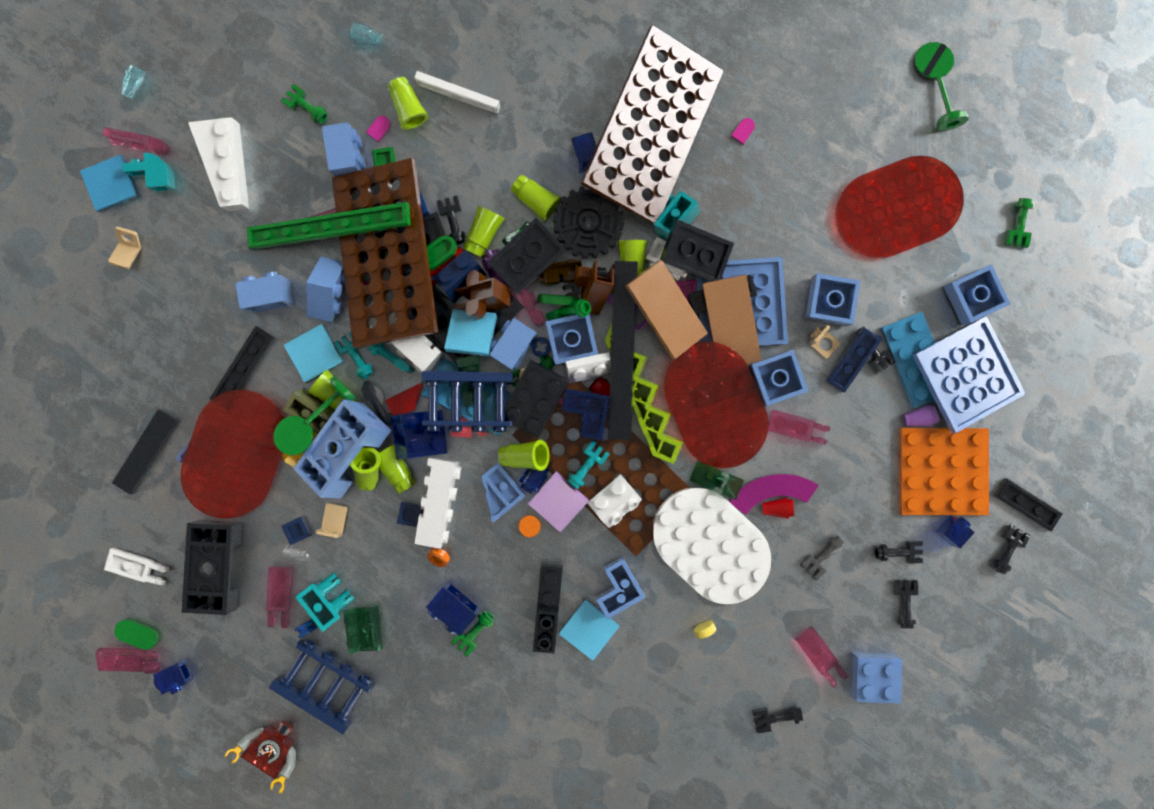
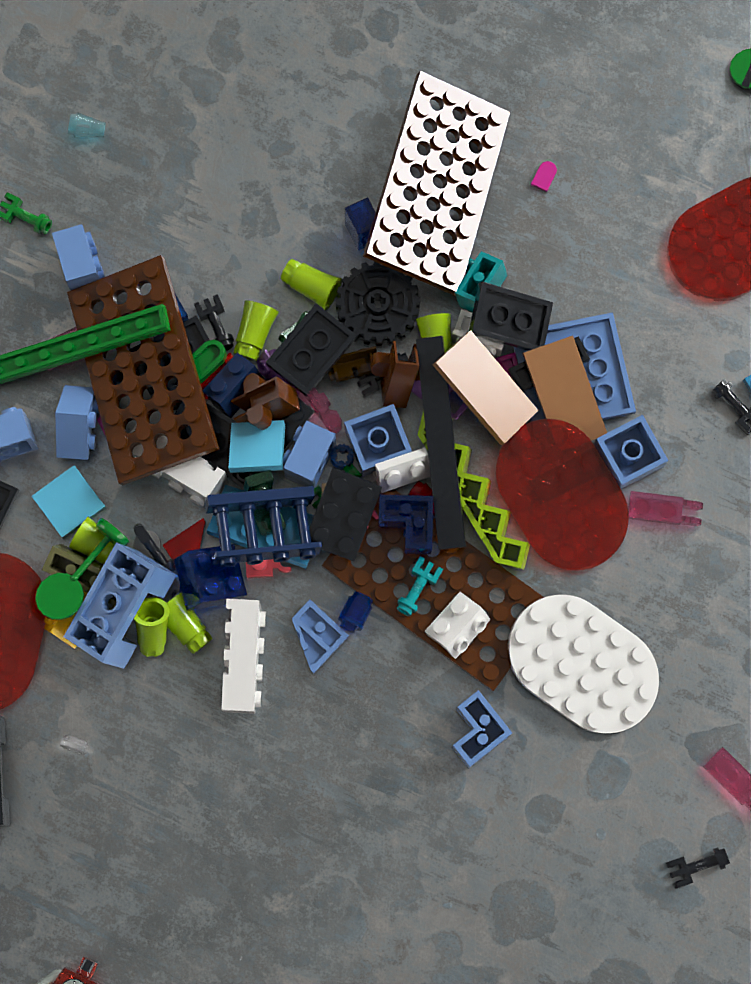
camera: 10 degrees left, 10 degrees down
clear pink hinge [266,566,292,628] -> none
dark blue fence [269,639,375,735] -> none
dark blue plate [281,516,312,546] -> none
teal brick [294,572,355,632] -> none
blue bush [294,619,317,639] -> none
tan bracket [316,503,348,538] -> none
teal hinge [334,332,373,380] -> none
clear green bracket [343,605,383,654] -> none
dark pink piece [366,116,391,142] -> none
teal hinge [368,343,414,374] -> none
green tile [372,147,396,167] -> none
lime plant [387,77,429,130] -> none
dark blue plate [397,501,423,527] -> none
white tile [414,71,500,114] -> none
clear blue brick [426,581,481,637] -> none
orange tile [427,547,450,567] -> none
green hinge [451,611,495,657] -> none
lime plant [498,440,550,471] -> none
orange tile [519,515,541,537] -> none
lavender tile [528,471,589,532] -> none
black slope [533,563,563,654] -> none
green tile [537,294,580,306] -> none
green hinge [546,299,591,321] -> none
medium azure tile [559,598,620,661] -> none
clear green slope [689,461,744,500] -> none
light yellow tile [693,620,716,639] -> none
magenta tile [729,474,819,515] -> none
red cone [763,497,794,519] -> none
dark grey hinge [800,535,847,581] -> none
medium blue brick [805,273,861,326] -> none
tan bracket [808,325,840,359] -> none
dark blue tile [826,326,883,393] -> none

